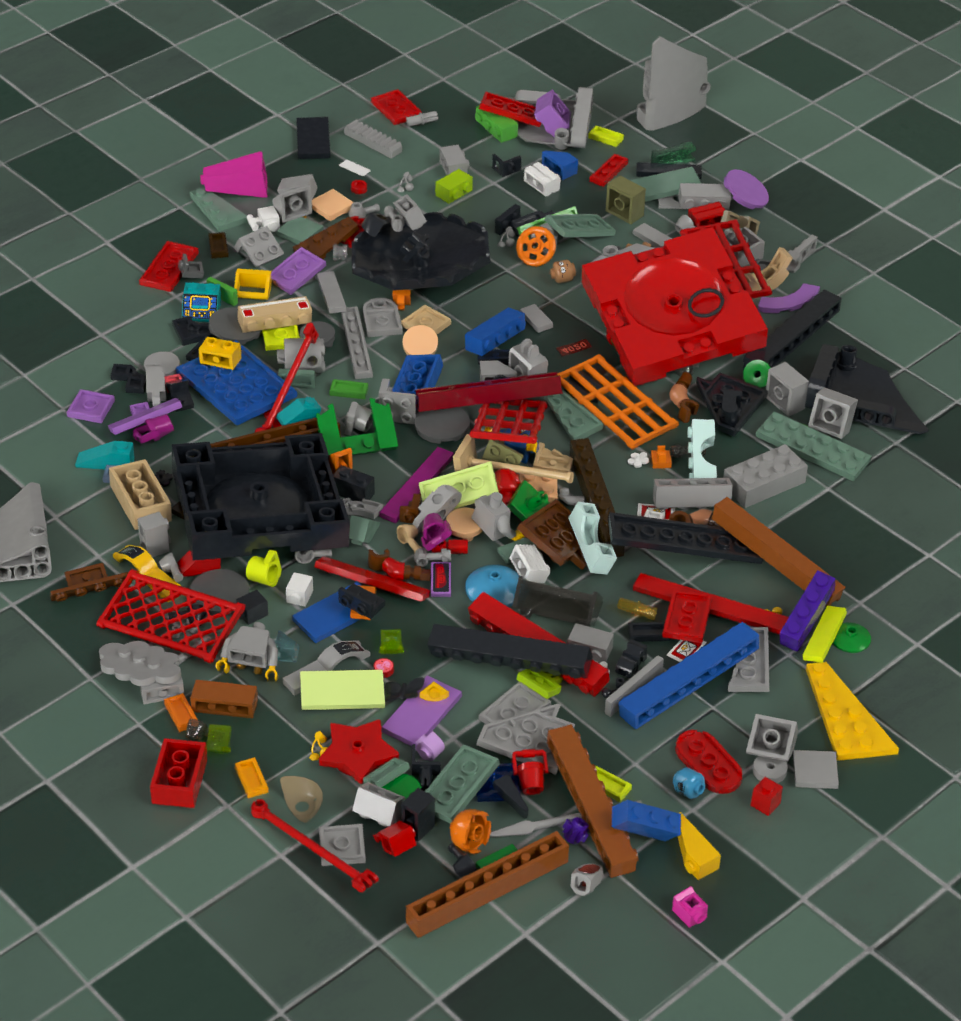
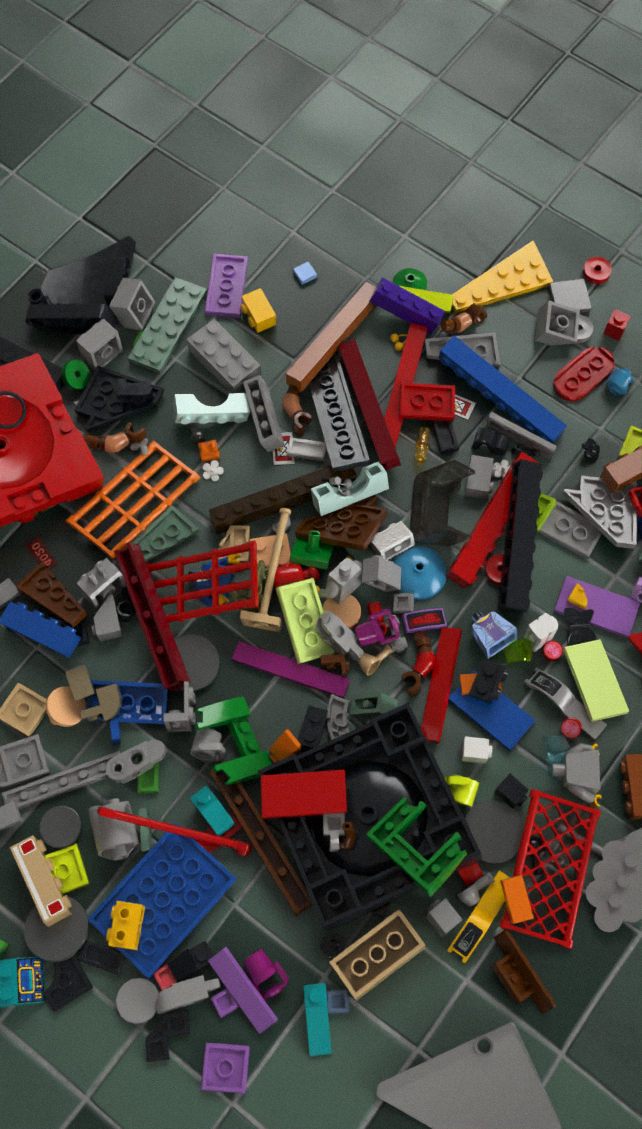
camera: 100 degrees left, 25 degrees up
none -> reddish brown wing [16,561,86,628]
none -> dark tan brick [65,664,96,701]
none -> dark tan brick [80,684,122,722]
none -> light grey piece [106,740,166,784]
none -> blue tile [110,719,121,745]
none -> light grey piece [130,438,149,455]
none -> medium lavender tile [205,254,248,318]
none -> yellow brick [240,288,277,333]
none -> red tile [261,770,347,819]
none -> light blue tile [293,262,317,285]
none -> light grey plate [323,813,345,852]
none -> light grey piece [329,477,352,496]
none -> dark red tile [338,338,401,470]
none -> reddish brown arm [339,822,357,851]
none -> light grey brick [362,555,401,592]
none -> green wedge [367,797,467,897]
none -> light grey tile [393,593,414,614]
none -> reddish brown piece [441,303,487,334]
none -> light blue torso [471,611,518,659]
none -> orange tile [500,875,533,924]
none -> white brick [523,613,558,652]
none -> tile [561,717,582,738]
none -> black plant [582,438,600,461]
none -> piece [583,257,612,284]

